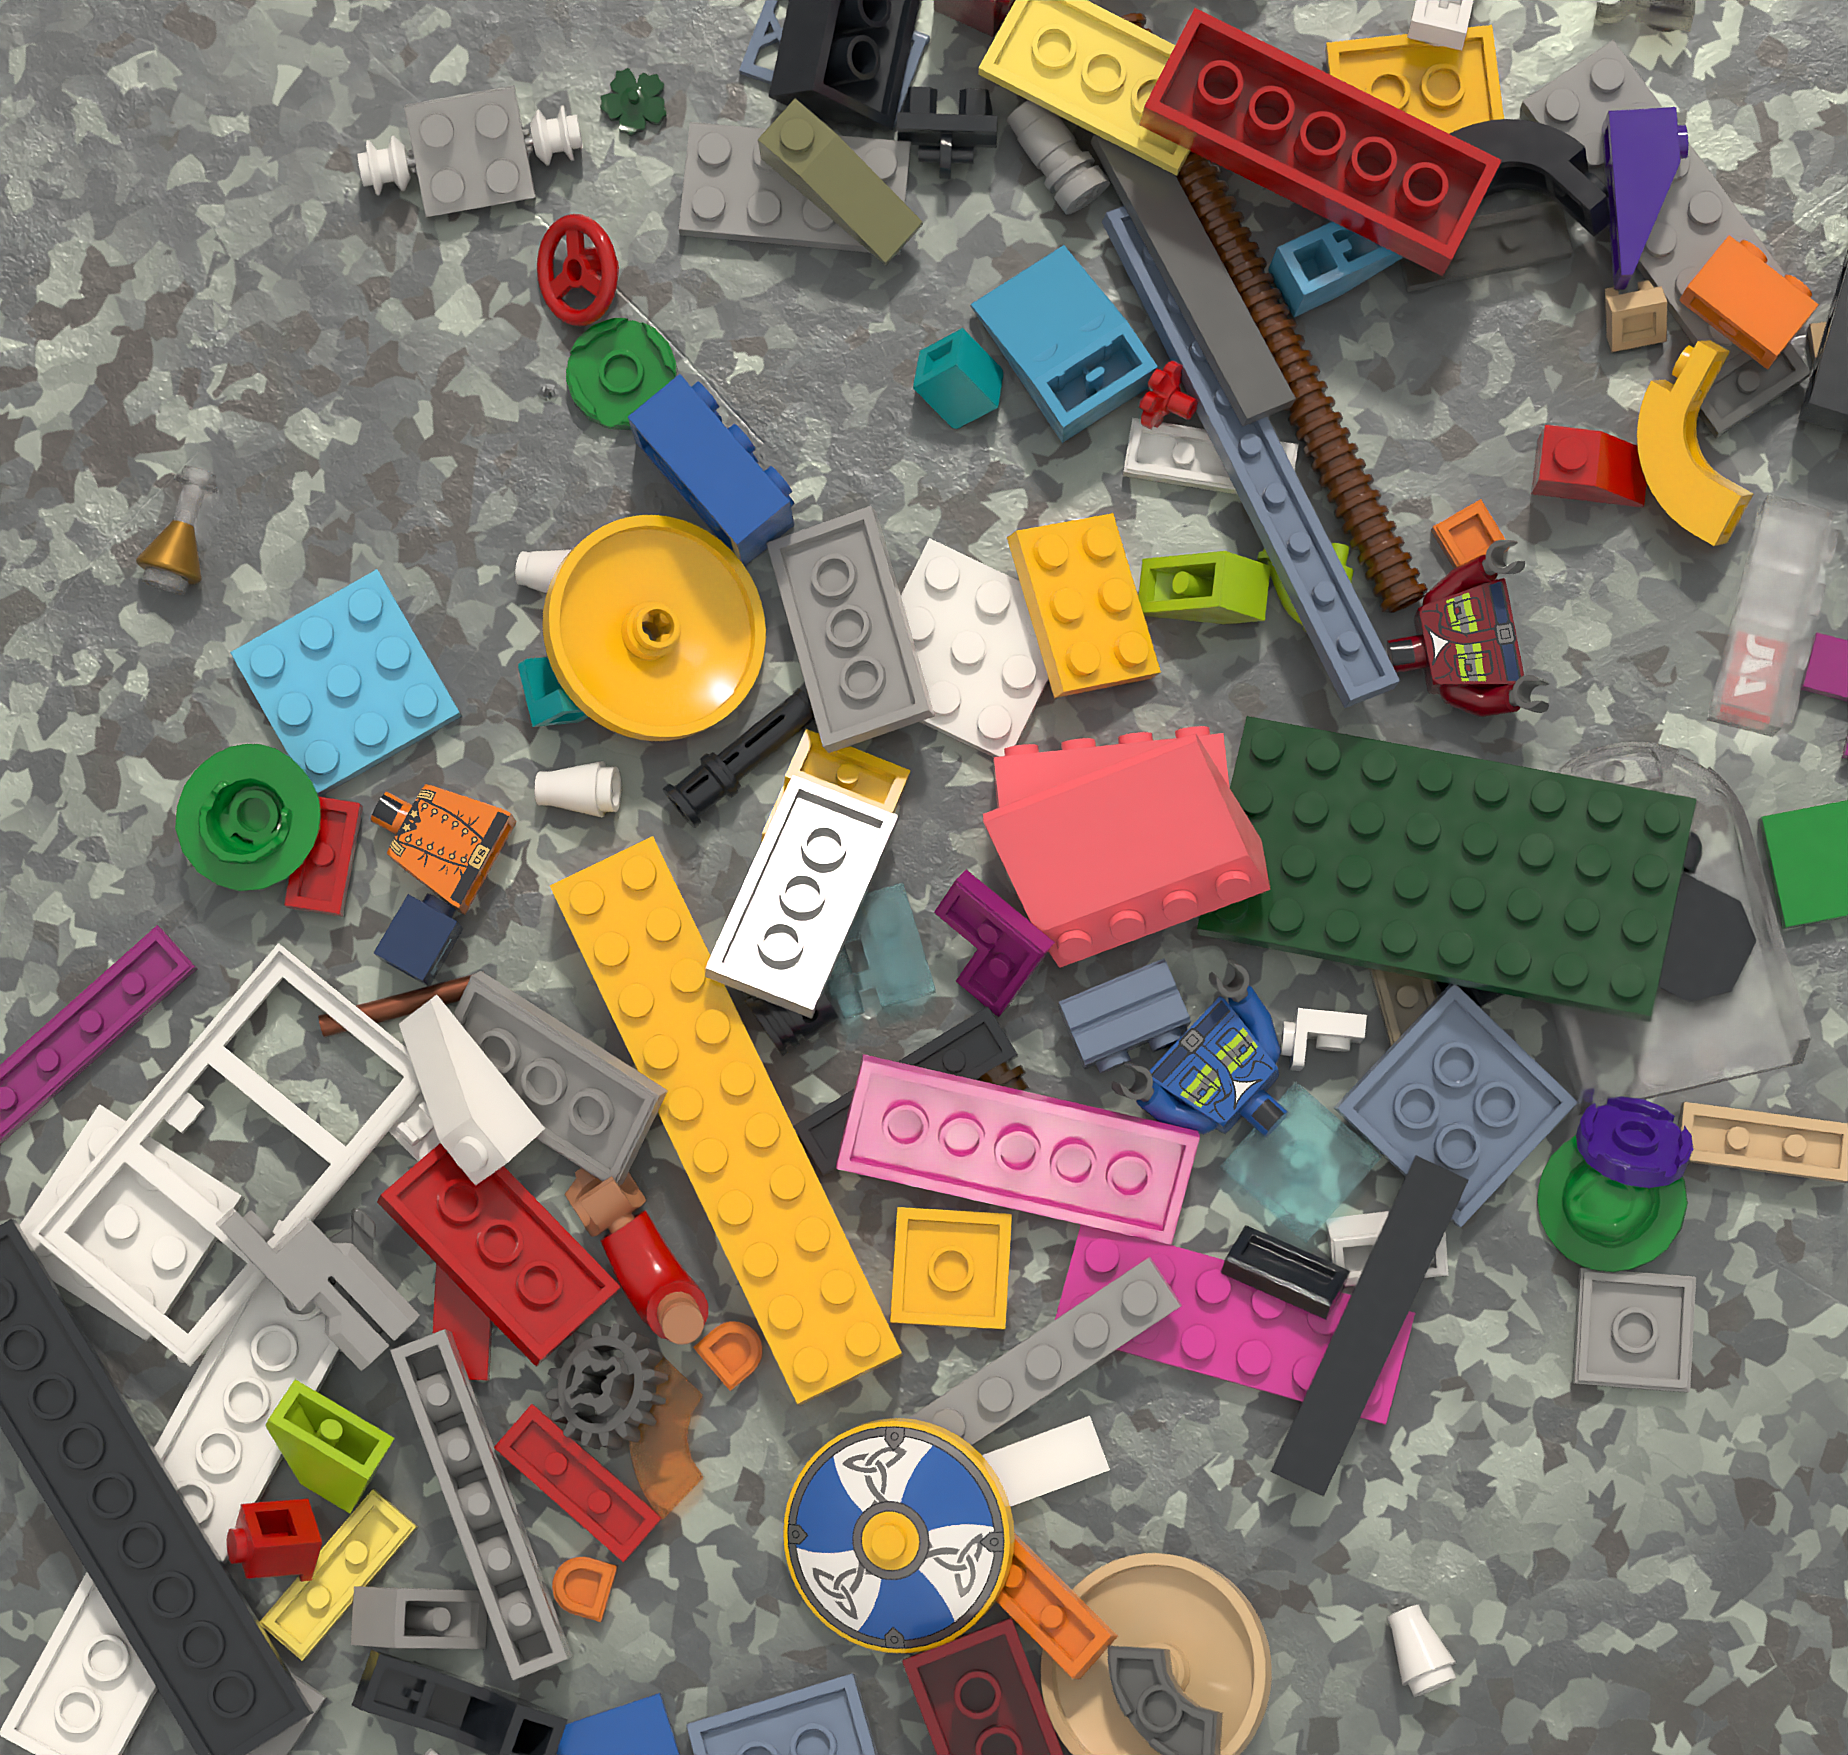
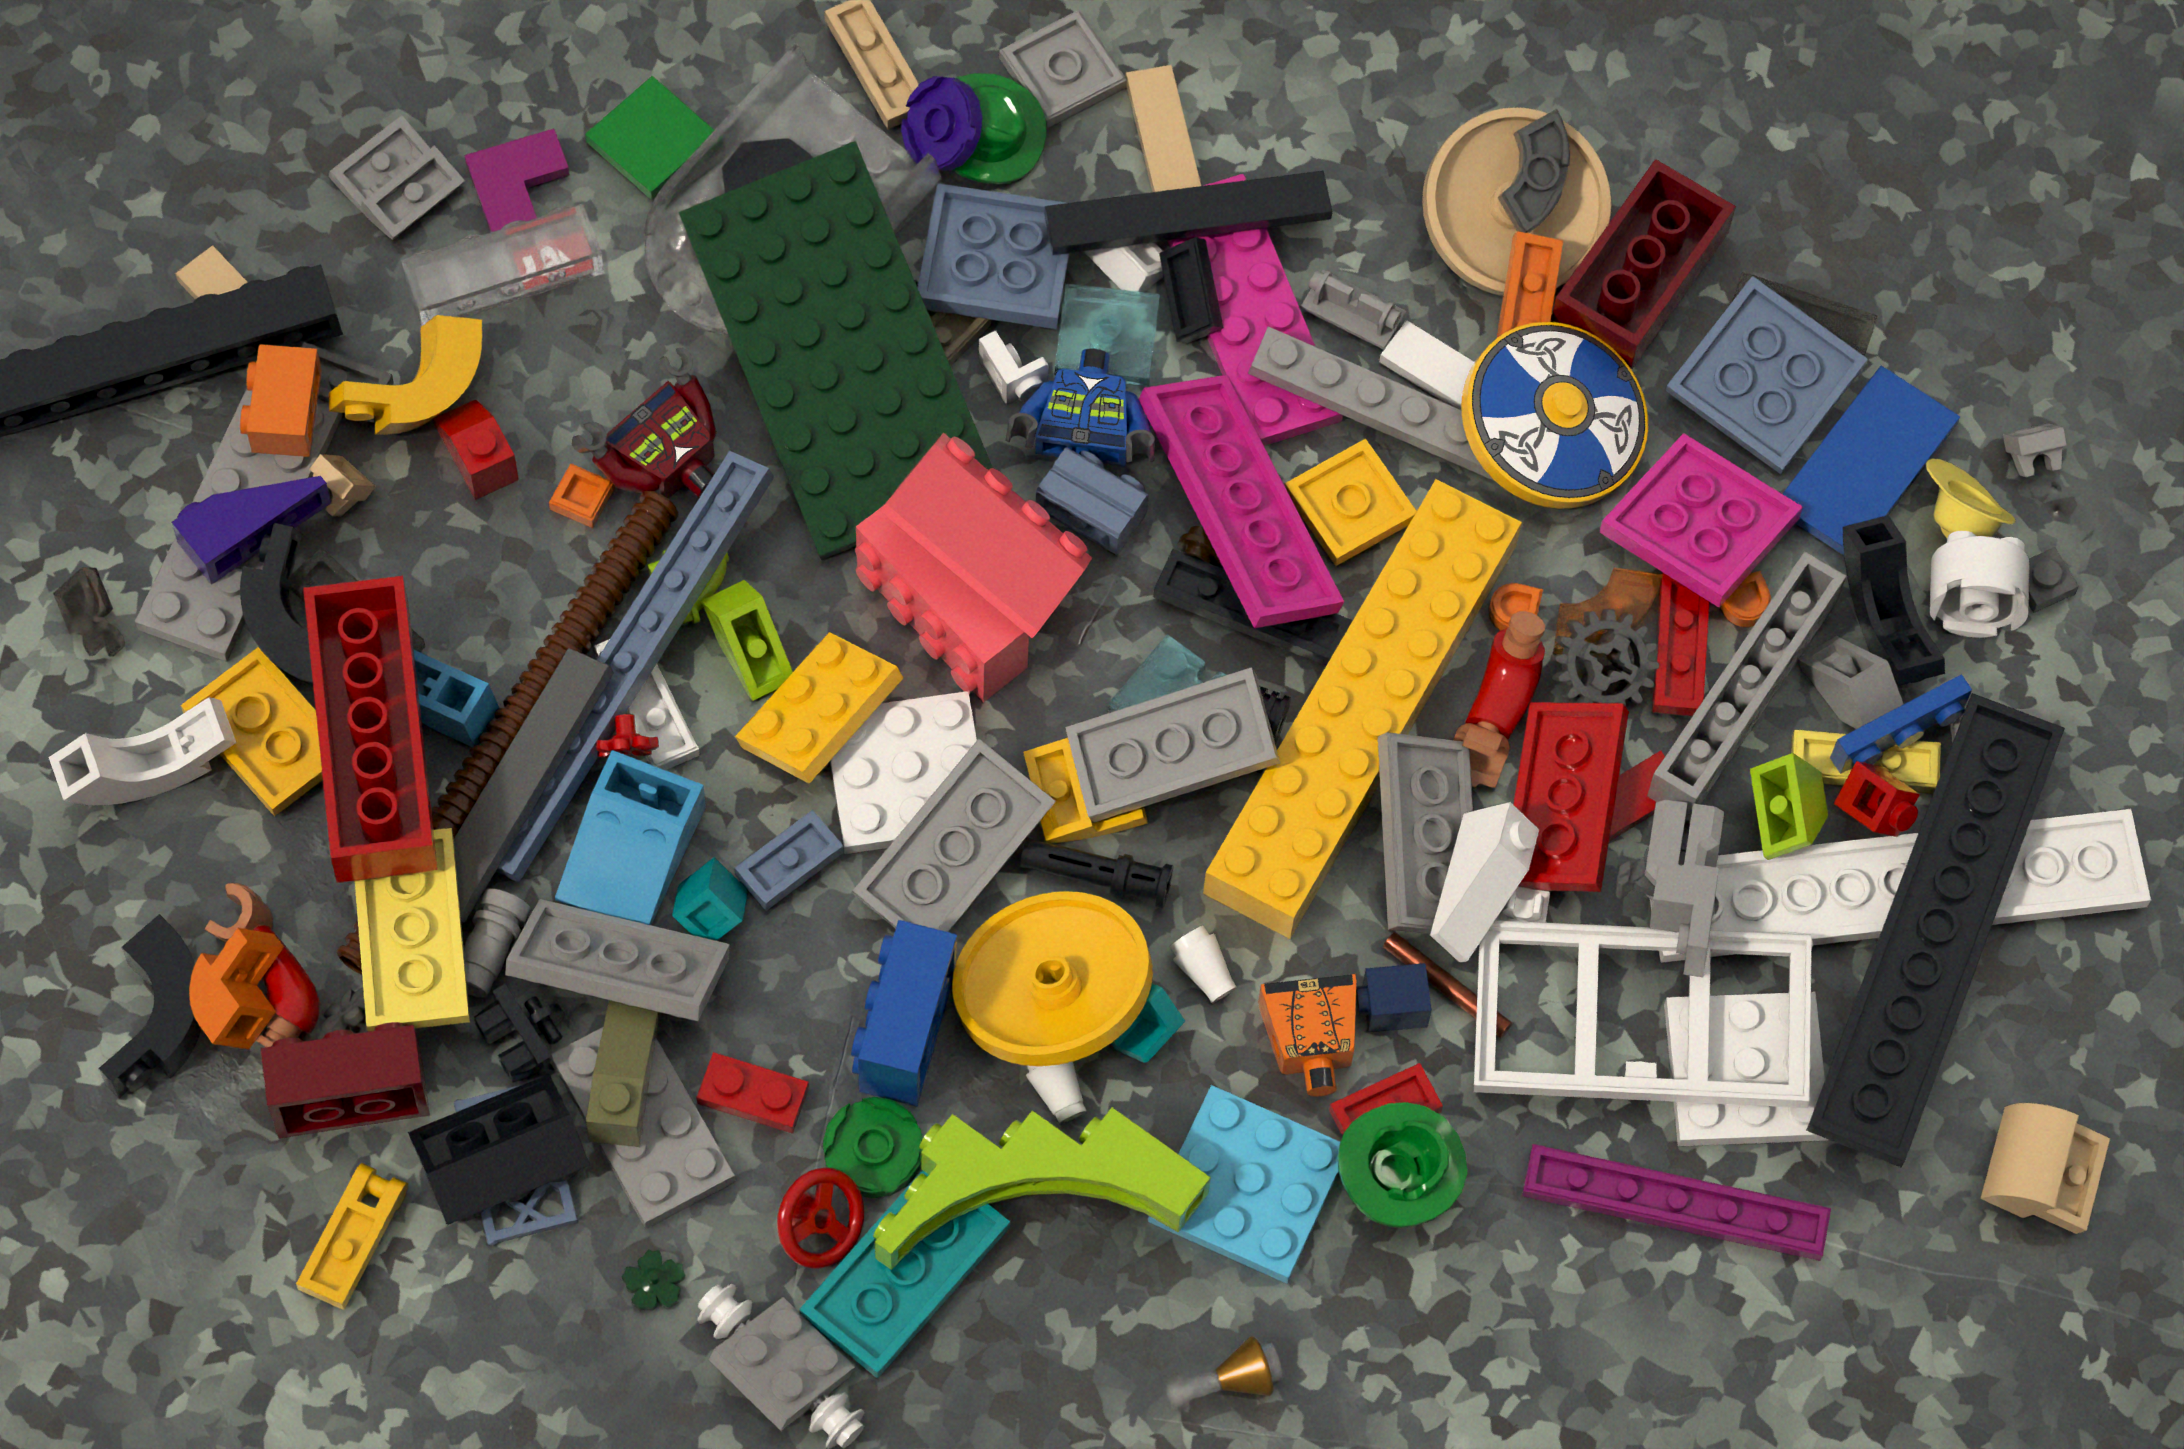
camera: 135 degrees left, 15 degrees down
magenta tile [934,869,1055,1017] -> none
white cone [1387,1605,1457,1697] -> none
none -> light grey plate [506,899,730,1021]
none -> red plate [696,1052,809,1134]
none -> sand blue plate [734,810,844,911]
none -> teal plate [799,1170,1010,1379]
none -> lime arch [873,1107,1211,1270]
none -> tan tile [1125,65,1201,192]
none -> light grey hinge [1300,270,1406,350]
none -> dark pink plate [1600,433,1803,607]
none -> blue plate [1830,674,1972,774]

